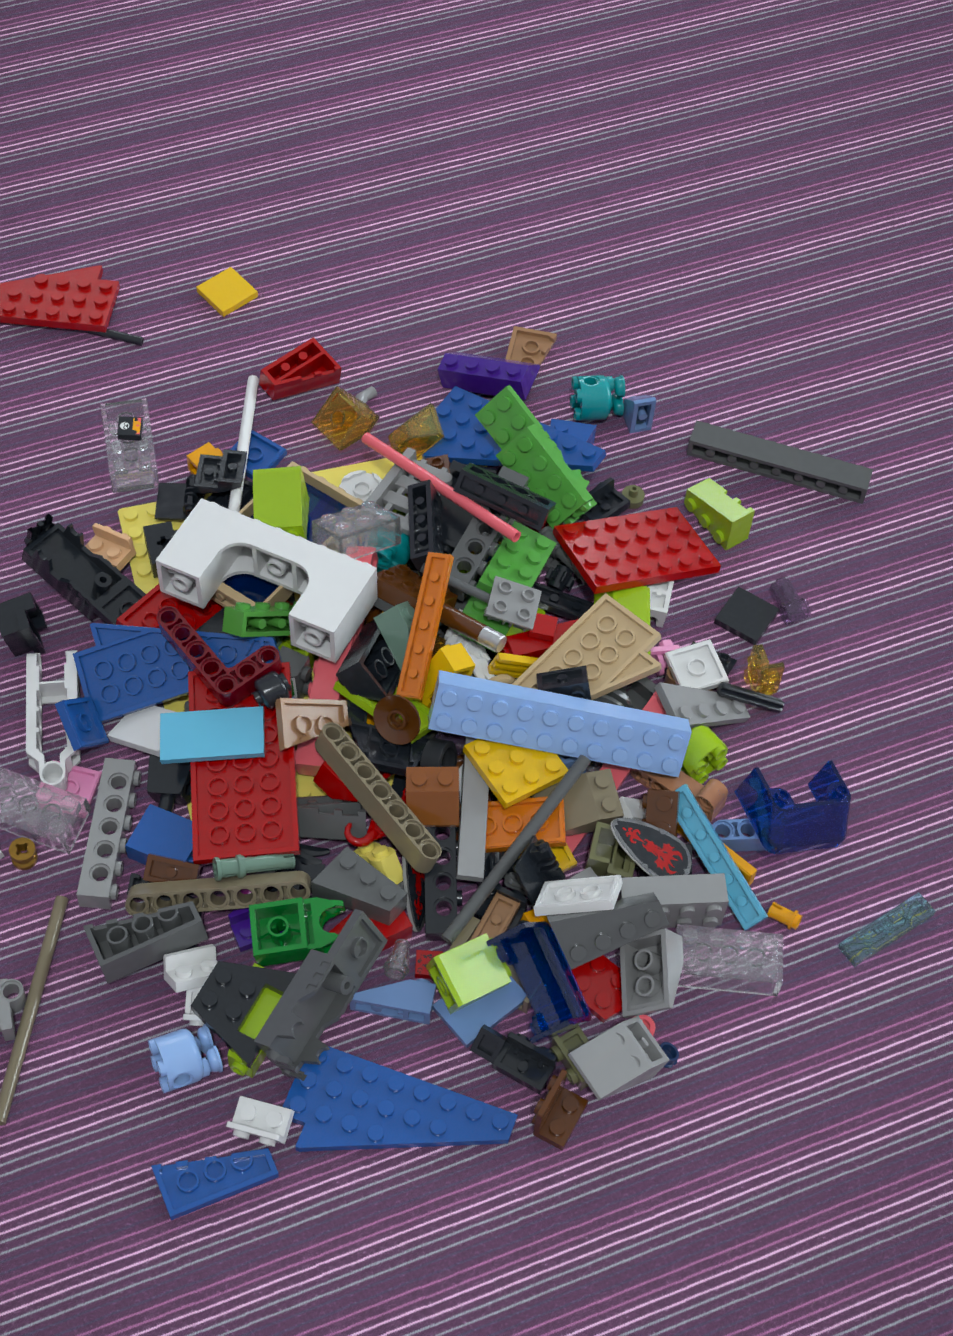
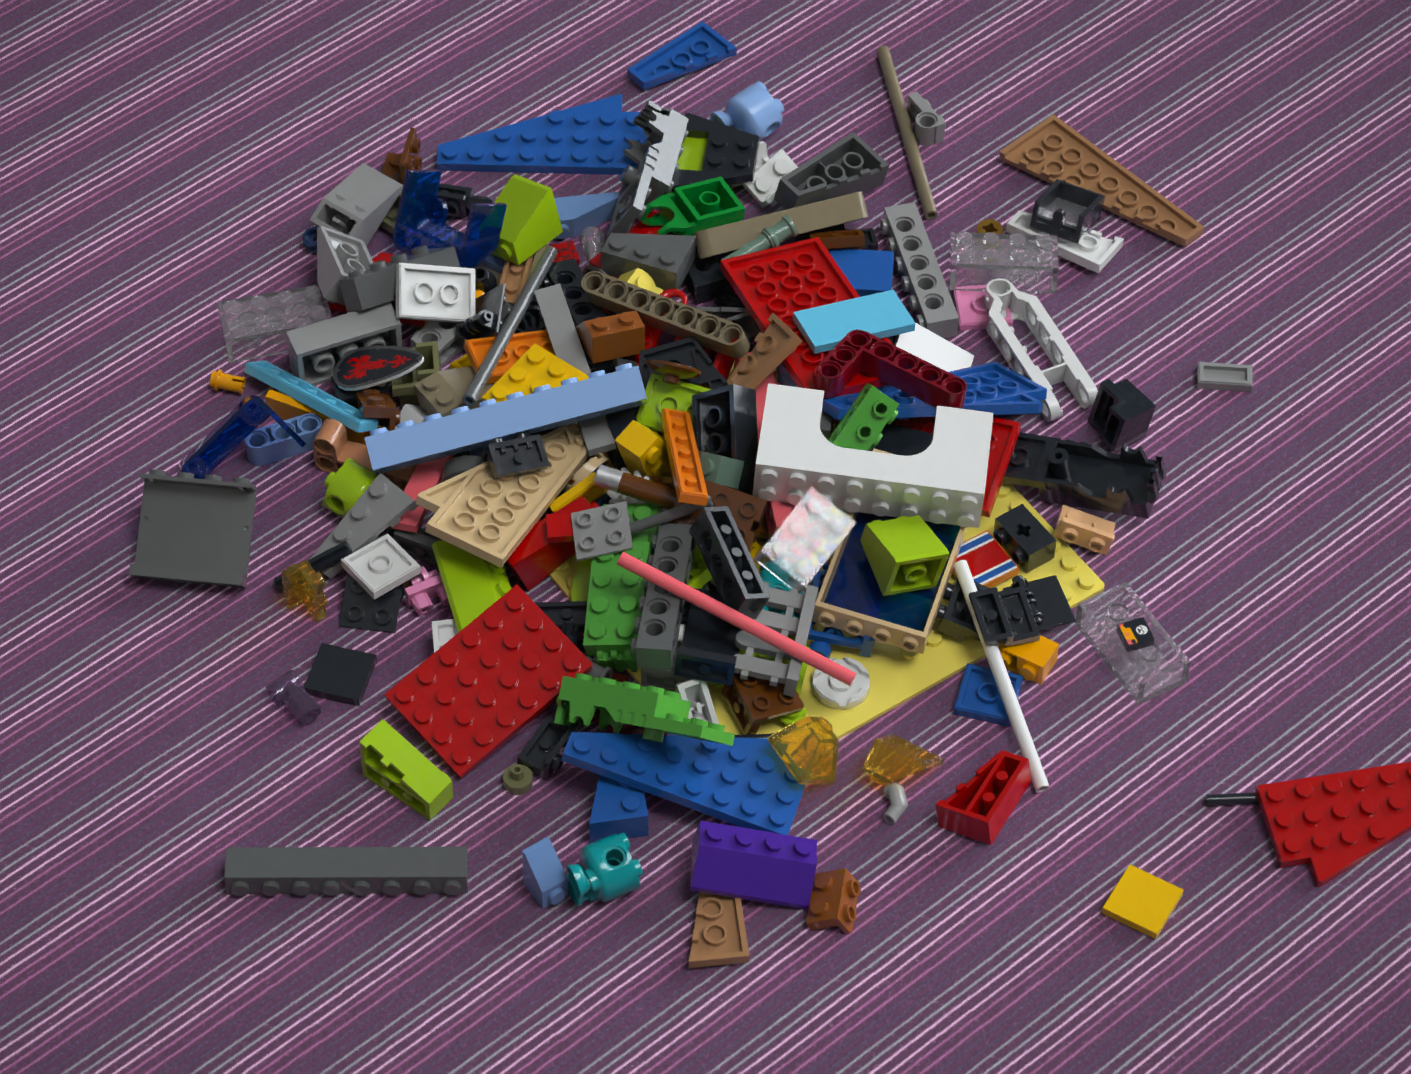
camera: 165 degrees right, 5 degrees down
blue tile [55,696,109,751] -> none
white bracket [226,1096,295,1147] -> none
black head [252,671,292,709] -> none
black fence [453,463,556,531] -> none
clear light blue tile [838,892,936,967] -> none
none -> dark grey panel [129,470,257,588]
none -> dark orange bracket [806,868,861,934]

